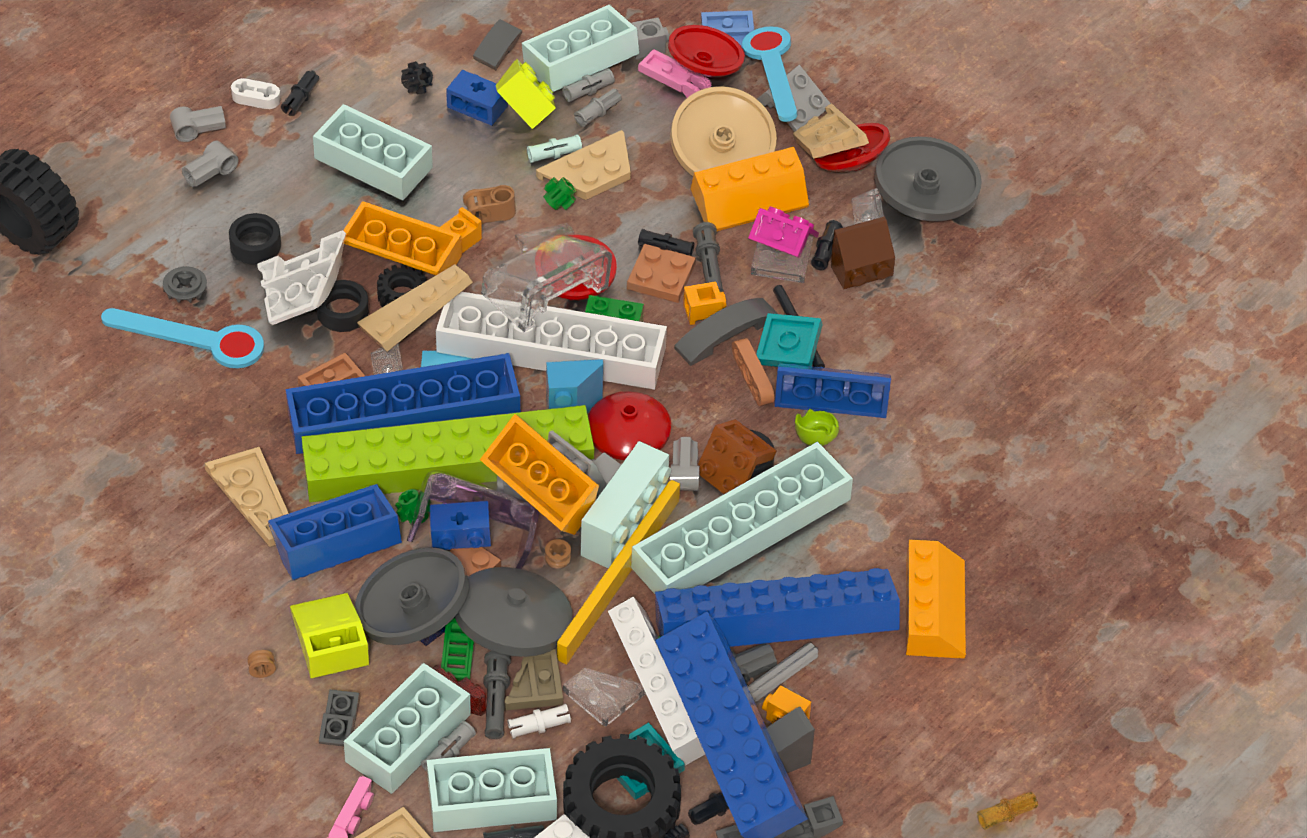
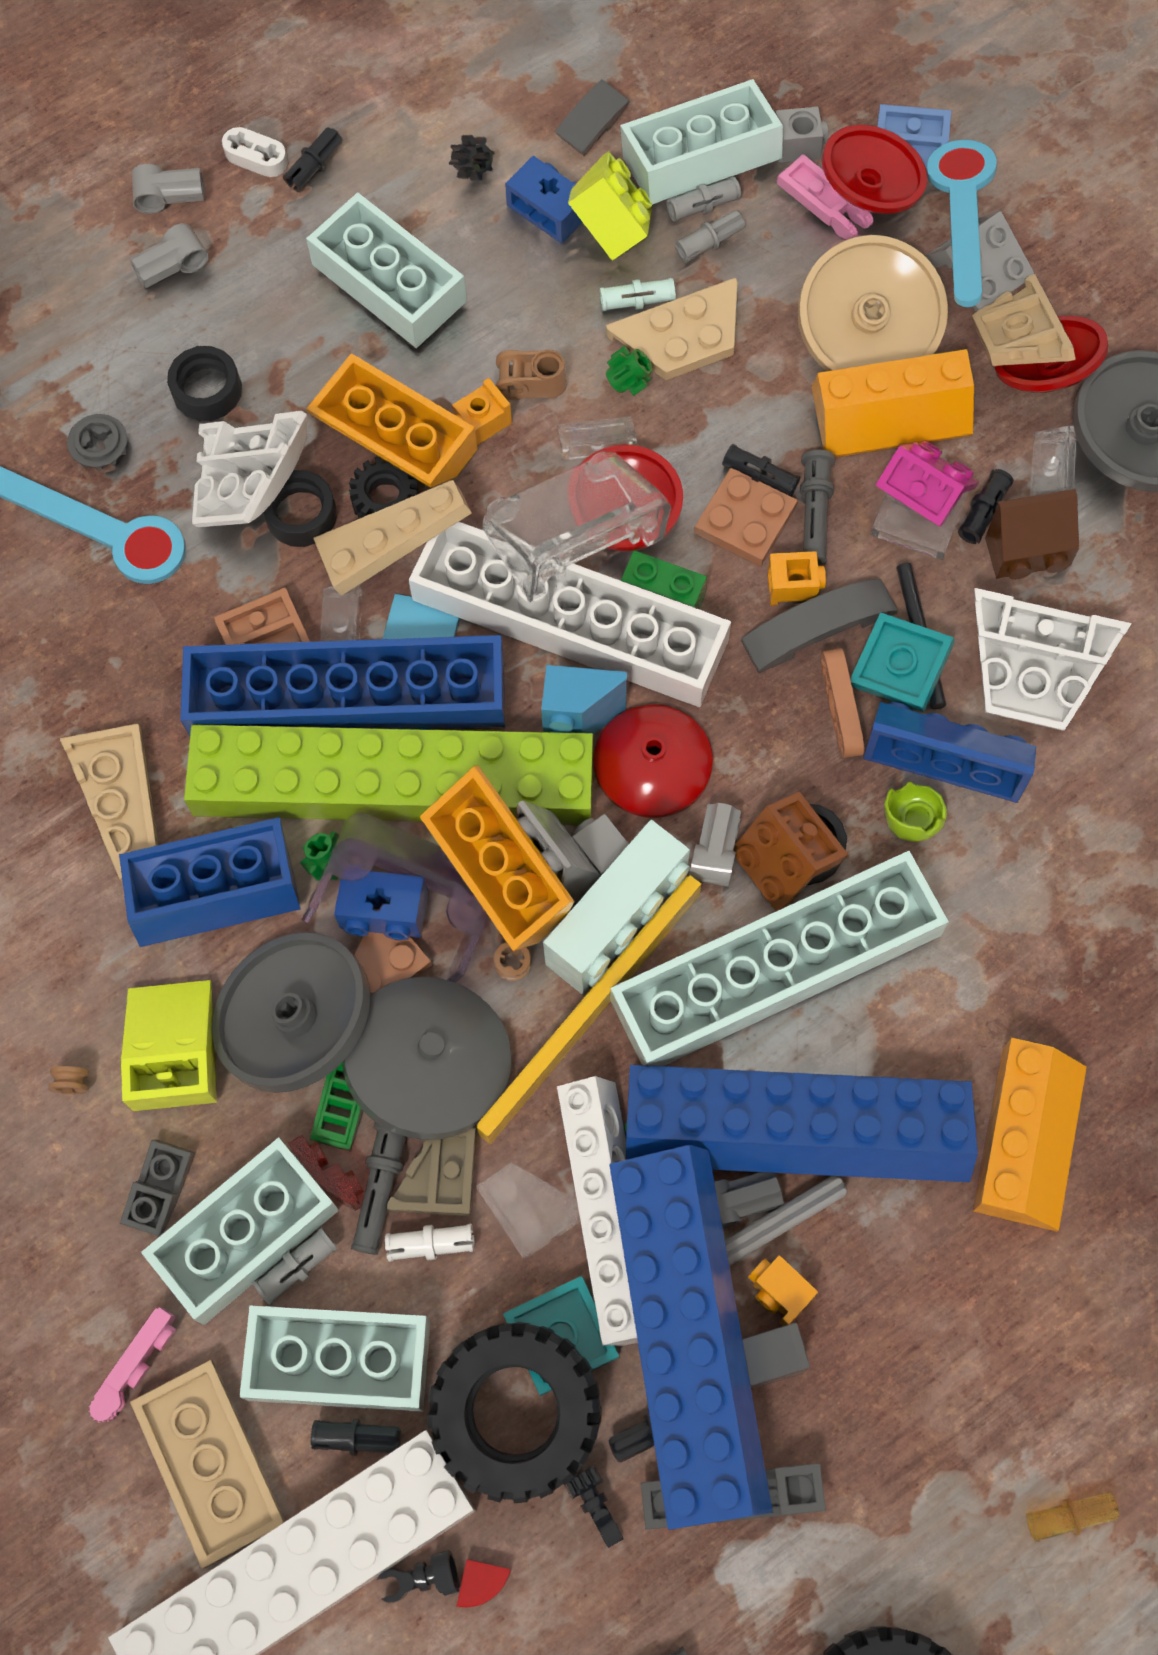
camera: 15 degrees right, 20 degrees up
none -> white wedge [974,588,1132,731]

